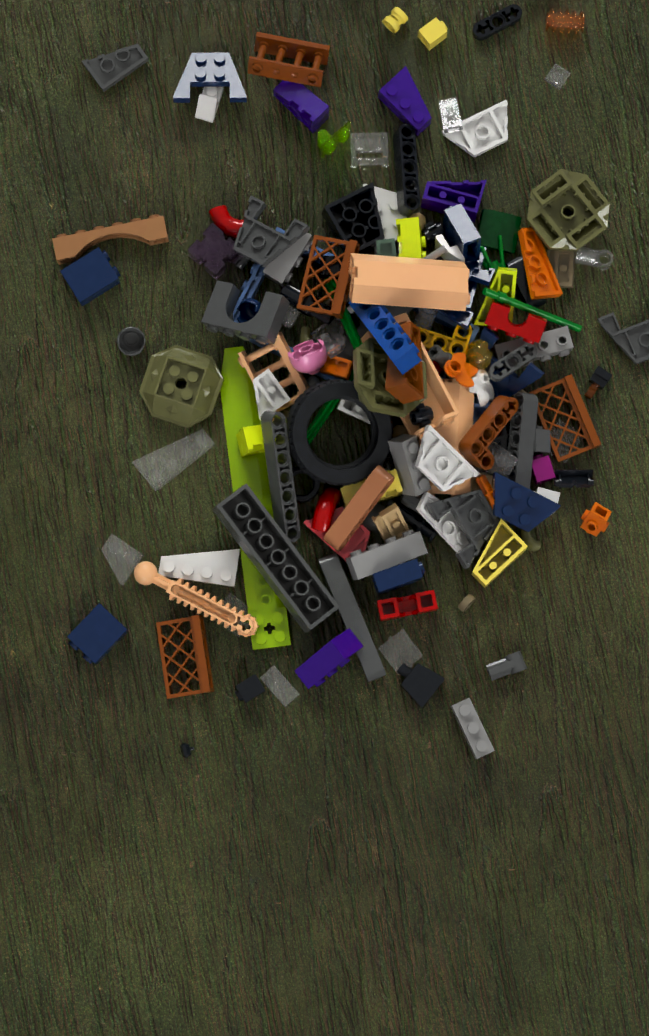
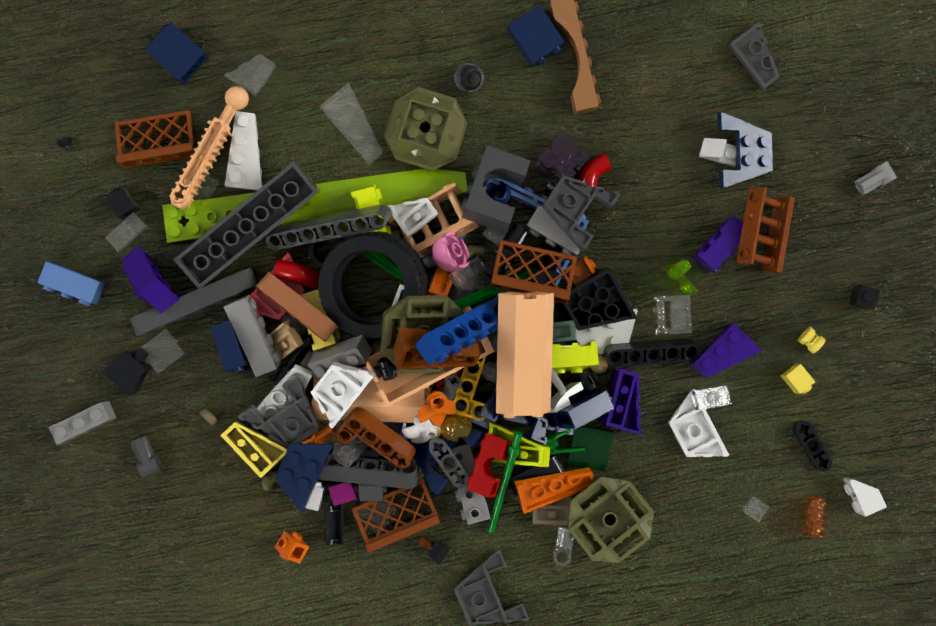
camera: 90 degrees right, 5 degrees up
red arch [376,590,438,621] -> none
none -> medium blue brick [37,261,106,306]
none -> orange bracket [565,256,596,285]

